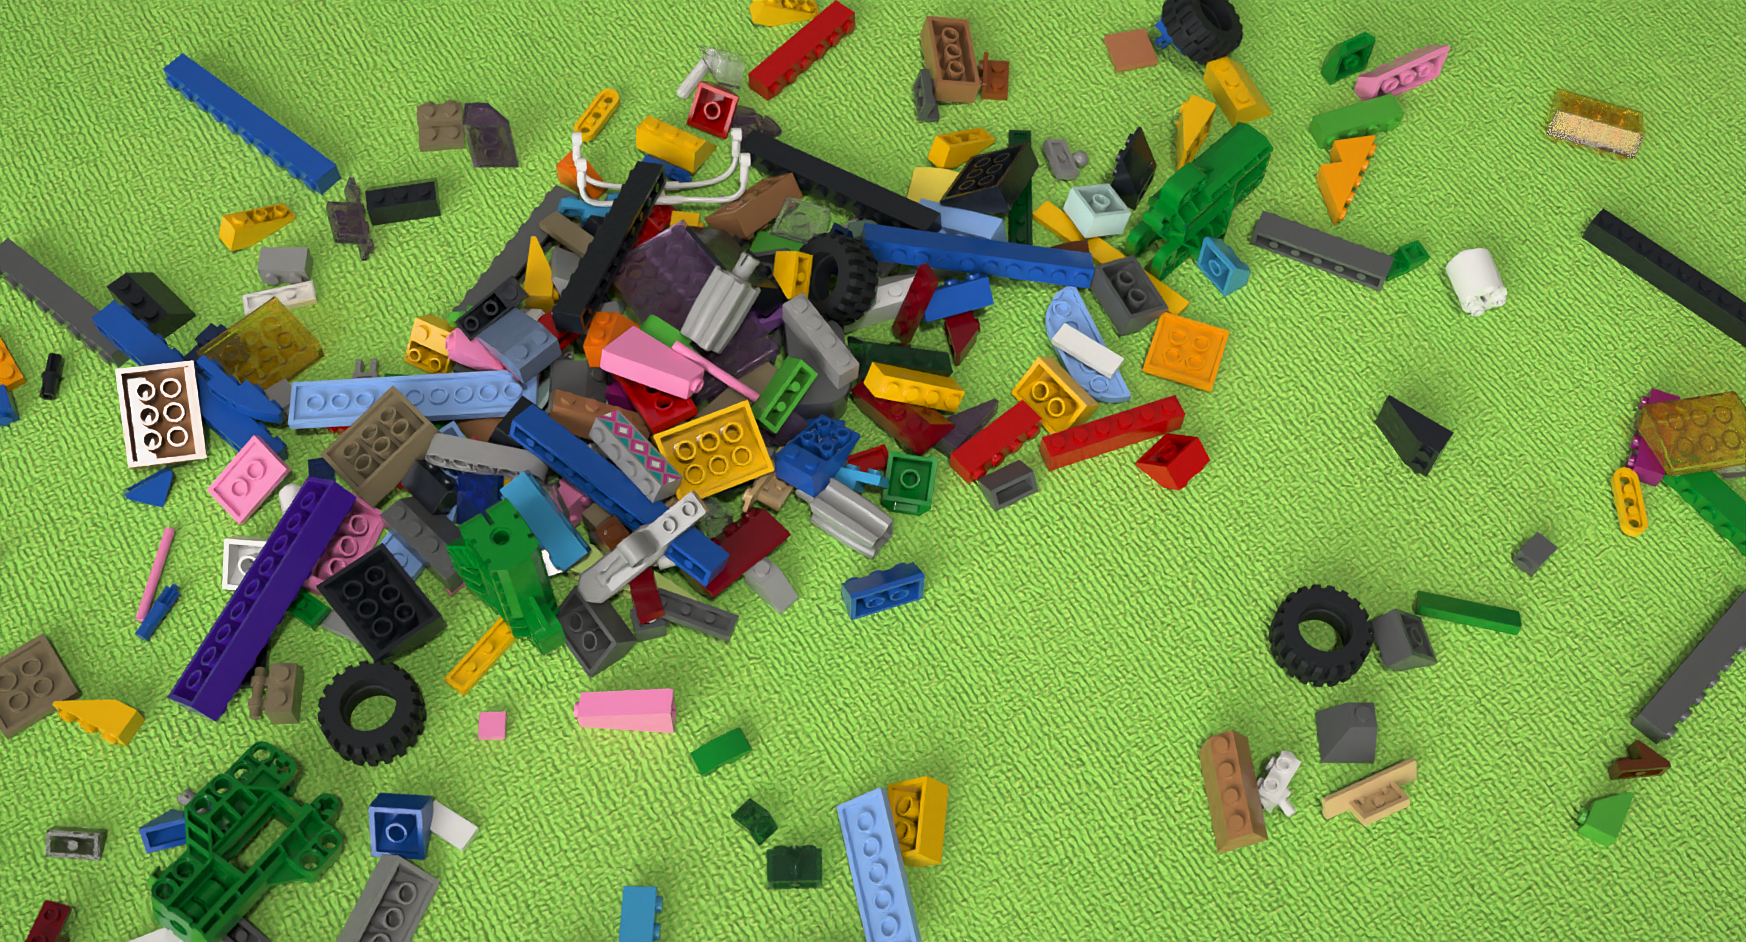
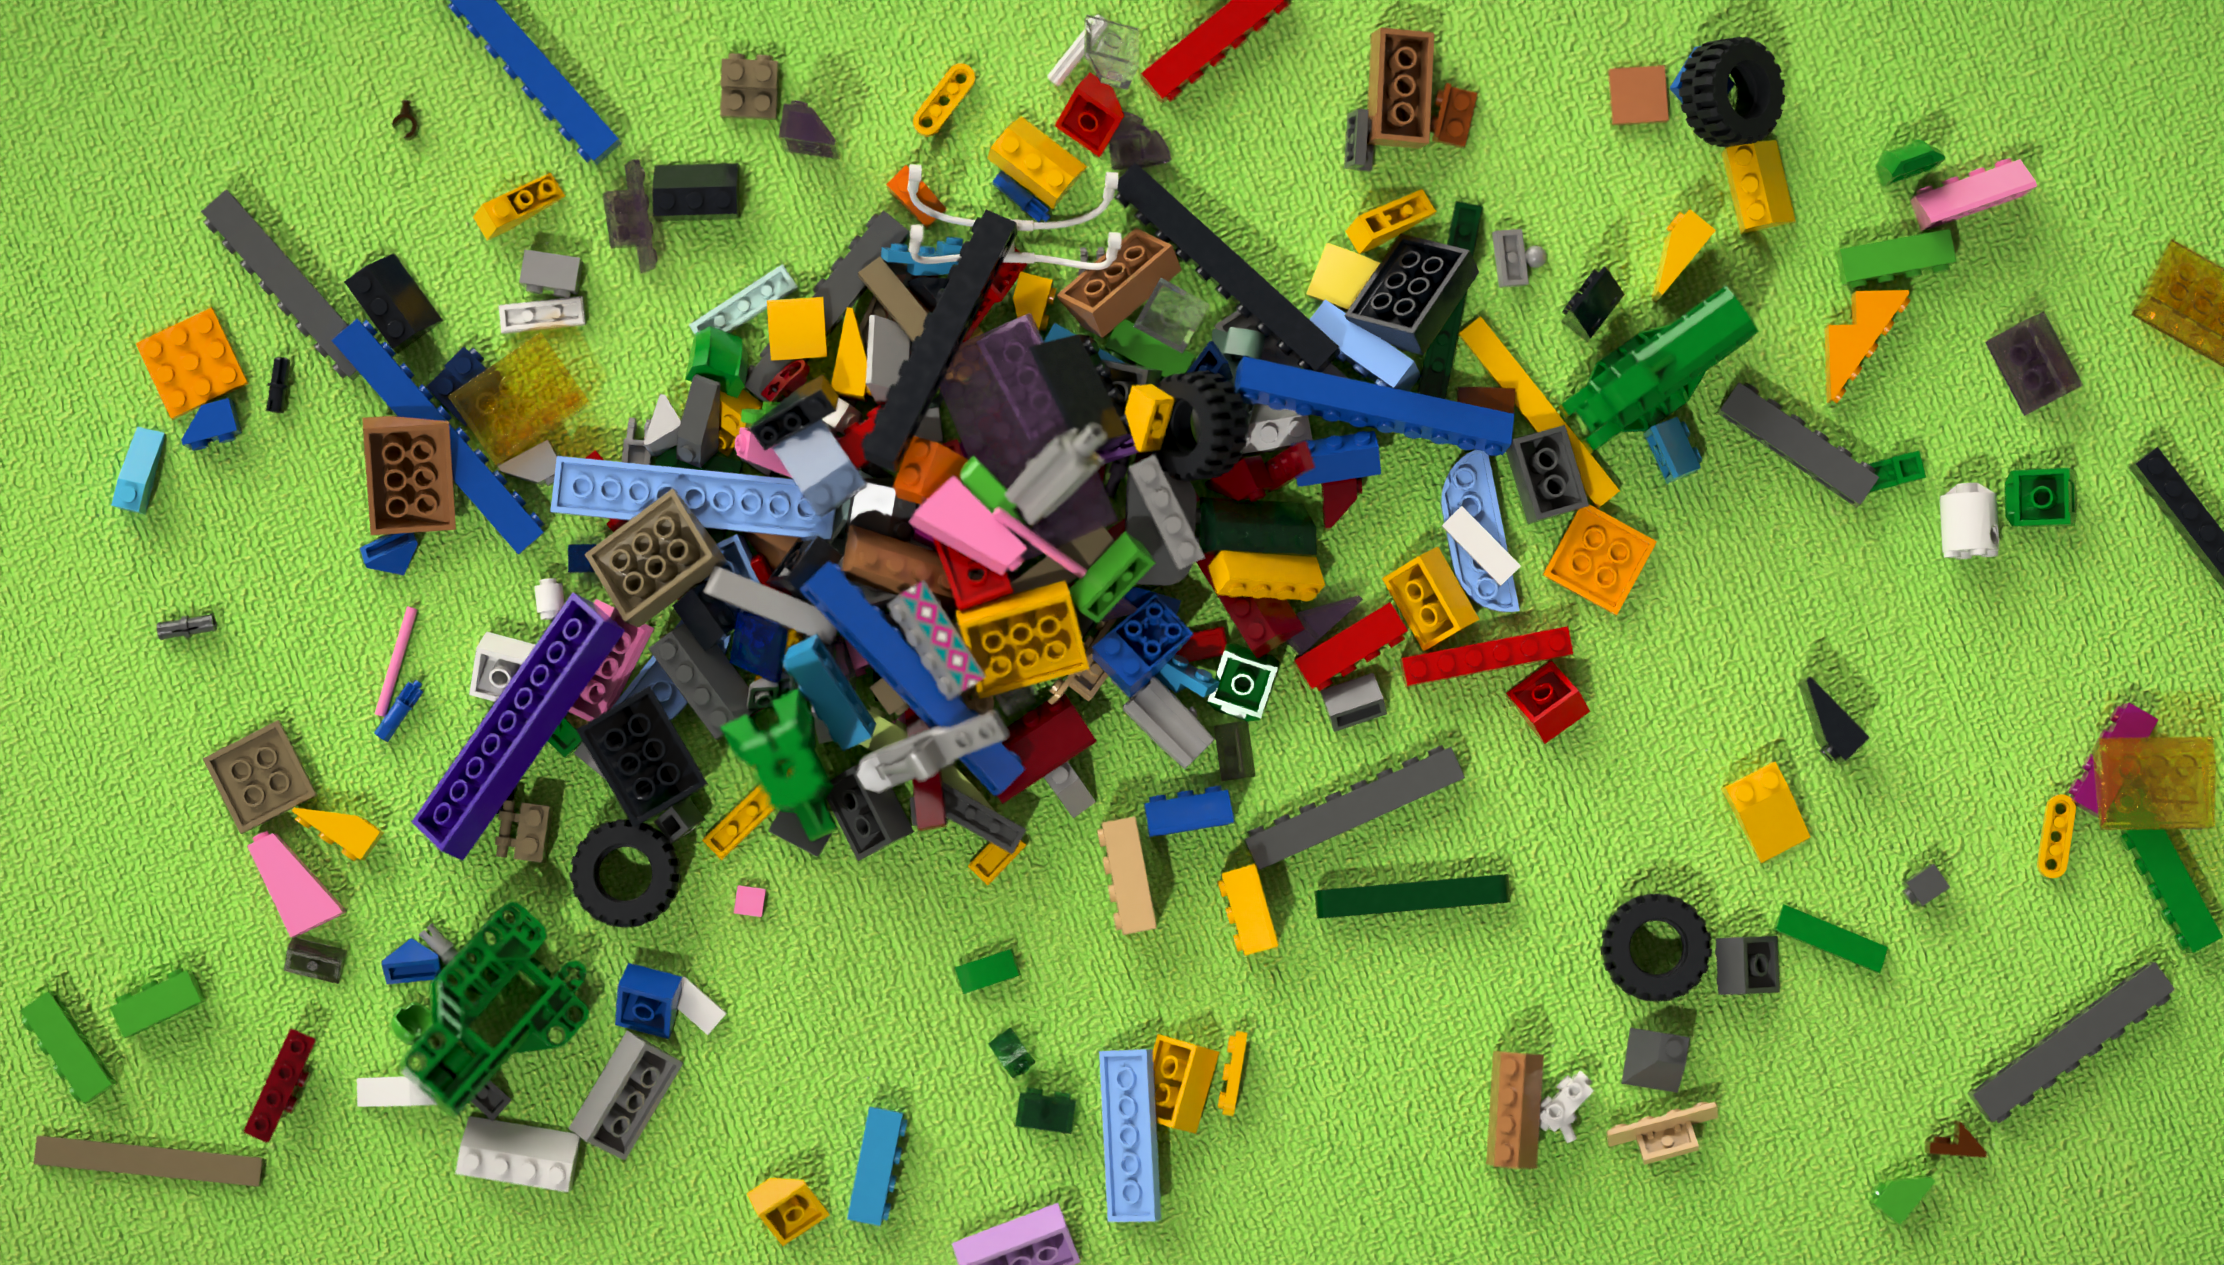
camera: 10 degrees right, 25 degrees up
blue slope [197,355,285,424] -> none
bright pink plate [207,435,291,524] -> none
bright pink slope [574,689,677,733] -> none
reddish brown brick [588,515,630,553] -> none
light aqua brick [1063,183,1131,238] -> none
none -> bright pink slope [247,831,346,937]
none -> dark brown piece [392,100,419,141]
none -> slope [643,394,681,457]
none -> dark grey brick [654,797,706,844]
none -> dark grey slope [676,374,720,468]
none -> green slope [685,326,748,398]
none -> light aqua tile [689,264,798,334]
none -> yellow slope [767,297,827,361]
none -> dark grey slope [768,811,832,858]
none -> yellow tile [968,840,1027,885]
none -> tan piece [1097,816,1156,935]
none -> dark red slope [1205,455,1274,502]
none -> clear smoke slope [1214,721,1255,781]
none -> yellow slope [1217,864,1279,956]
none -> yellow plate [1217,1031,1247,1116]
none -> dark grey brick [1244,745,1465,870]
none -> dark green beam [1314,874,1511,919]
none -> yellow slope [1721,762,1811,864]
none -> slope [1985,311,2083,416]
none -> green slope [2005,468,2077,527]

